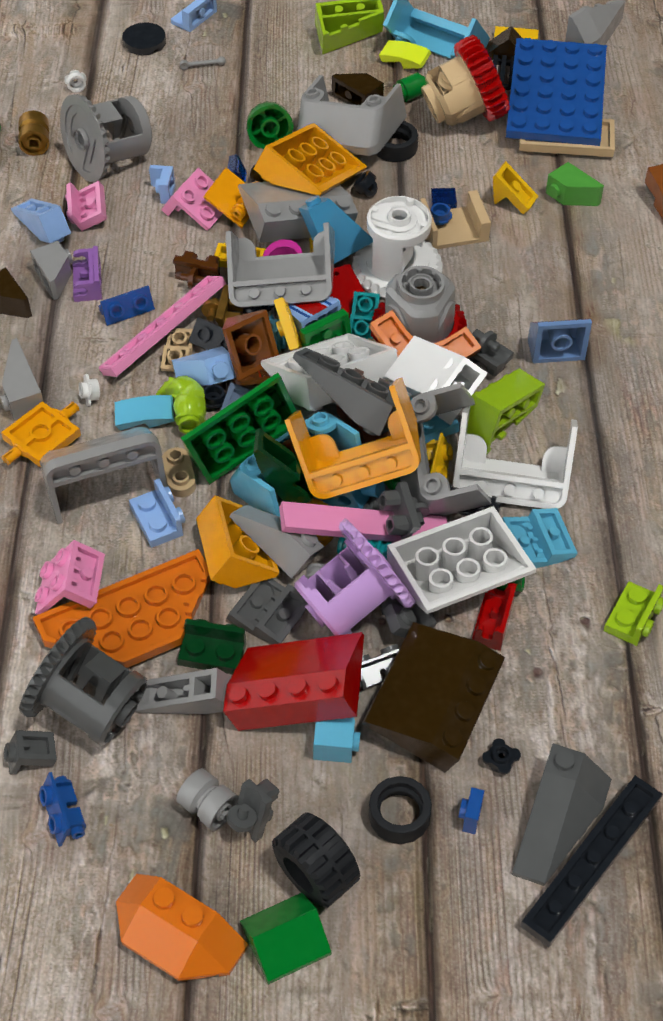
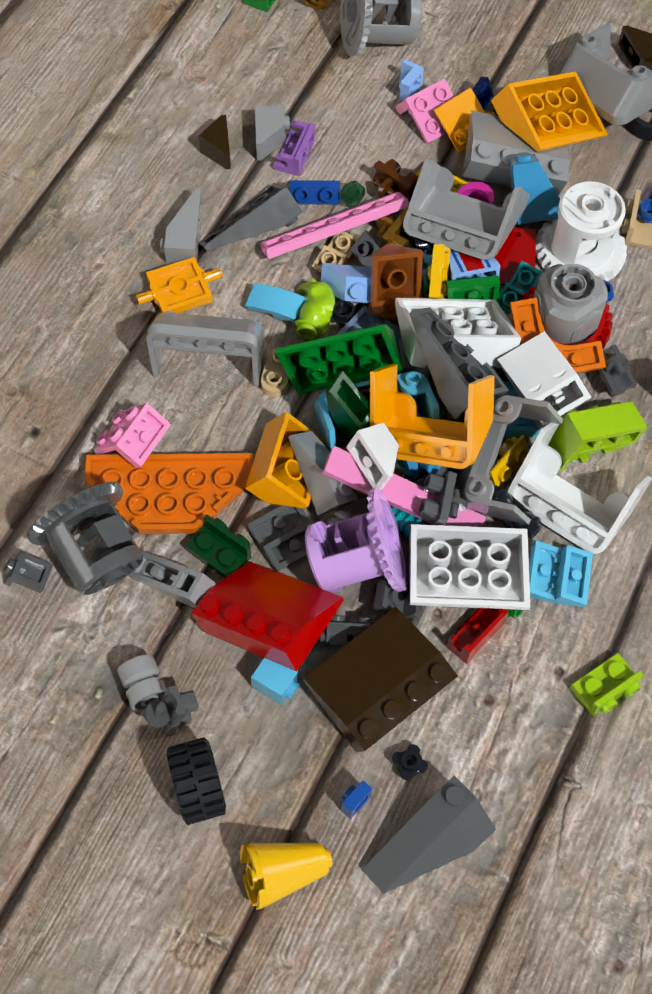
camera: 25 degrees right, 10 degrees up
light blue slope [11,198,71,243] -> none
blue hinge [39,772,86,847] -> none
bright pink bracket [65,181,107,231] -> none
white plate [79,374,100,406] -> none
orange wedge [116,874,249,981] -> none
light blue bracket [129,479,185,548] -> none
green slope [240,893,332,985] -> none
green cylinder [246,101,294,149] -> none
black tile [353,170,378,197] -> none
black tyre [368,776,432,844] -> none
black plate [520,775,663,948] -> none
none -> dark grey wedge [199,183,303,251]
none -> yellow cone [240,843,332,910]
none -> clear green tile [340,181,365,207]
none -> white slope [346,423,399,490]

